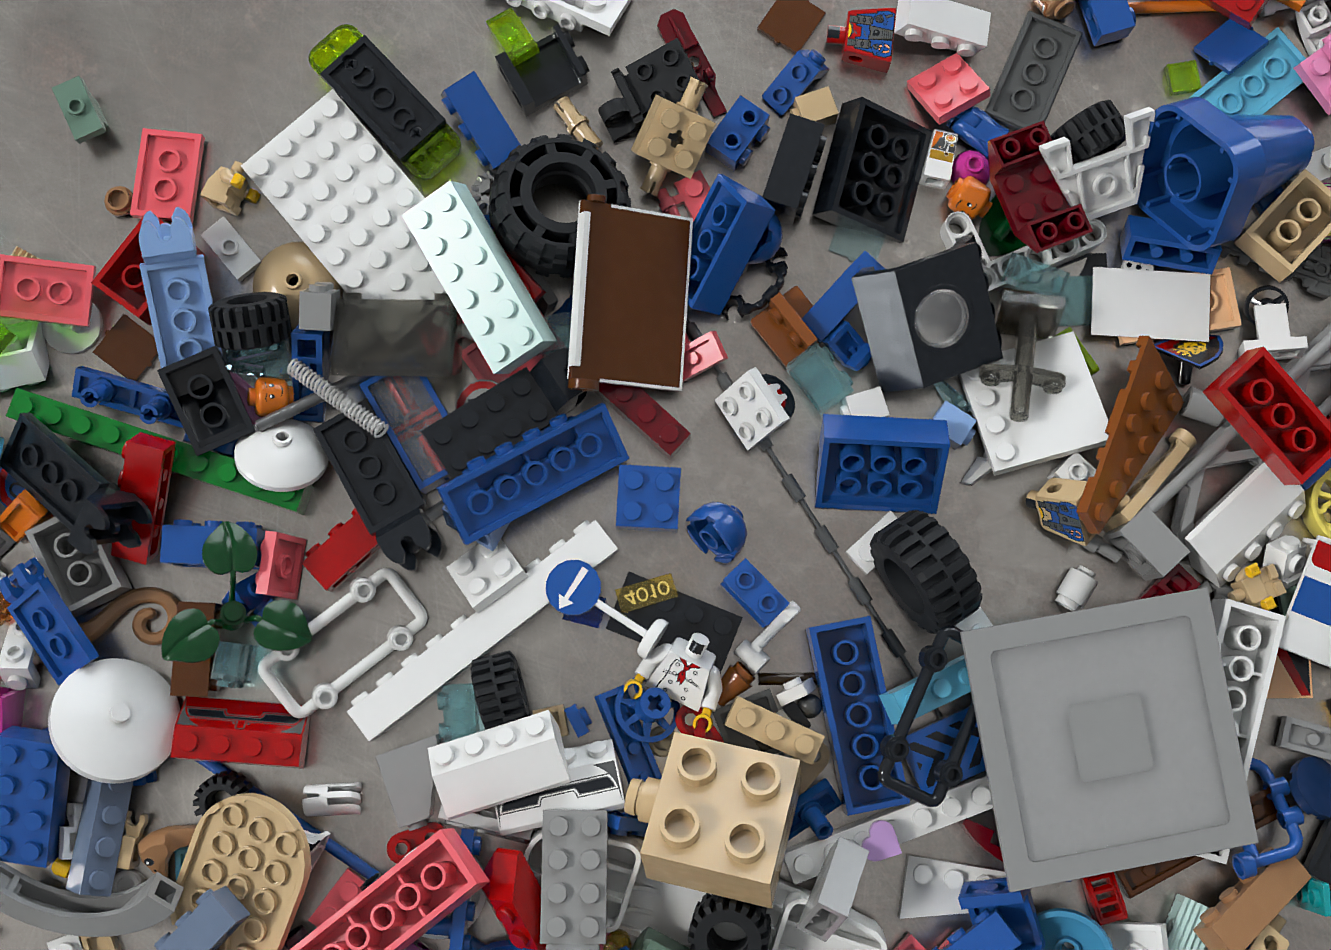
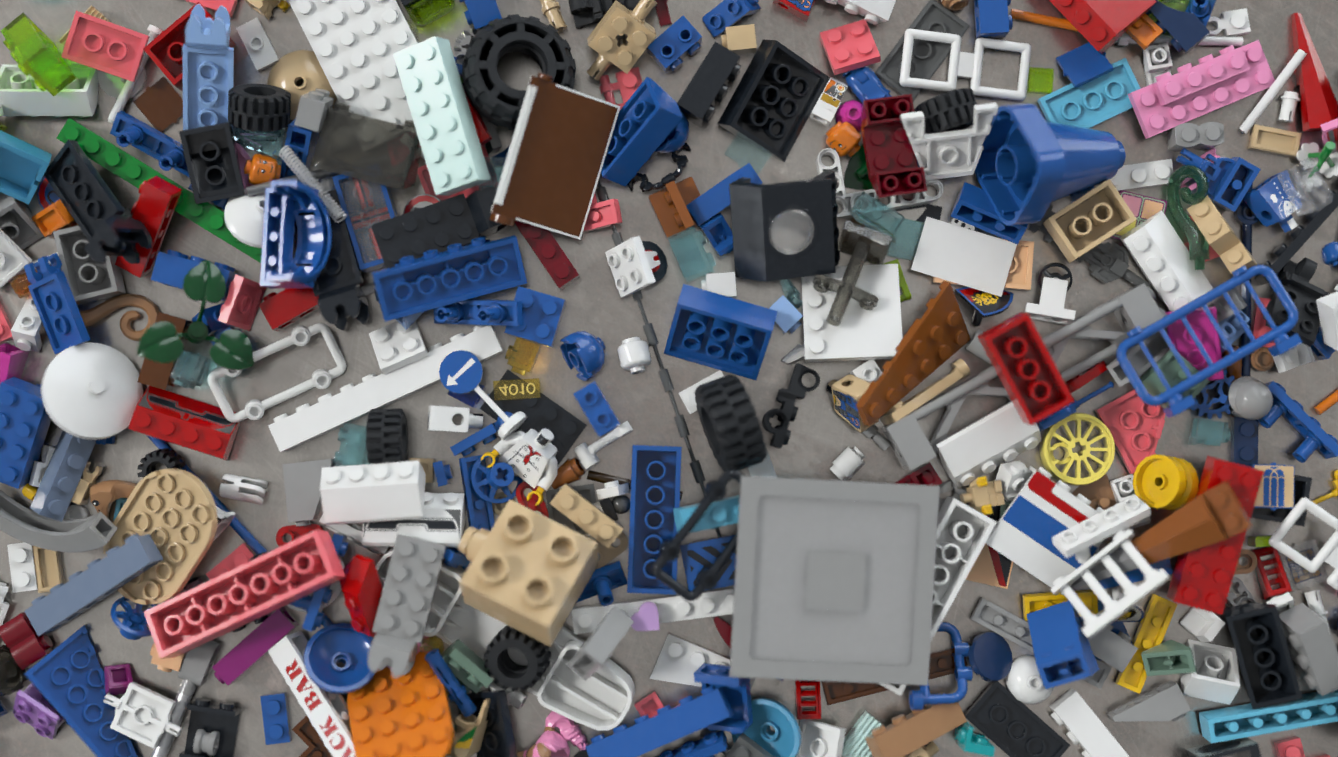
camera: 15 degrees right, 5 degrees up
none -> white bar [108,24,163,124]
none -> blue piece [260,180,332,289]
none -> white torso [427,405,483,433]
none -> blue plate [433,299,523,326]
none -> blue plate [450,411,513,457]
none -> clear yellow brick [505,337,541,376]
none -> white head [617,337,651,374]
none -> black plate [762,363,820,448]
none -> white bar [899,29,1032,101]

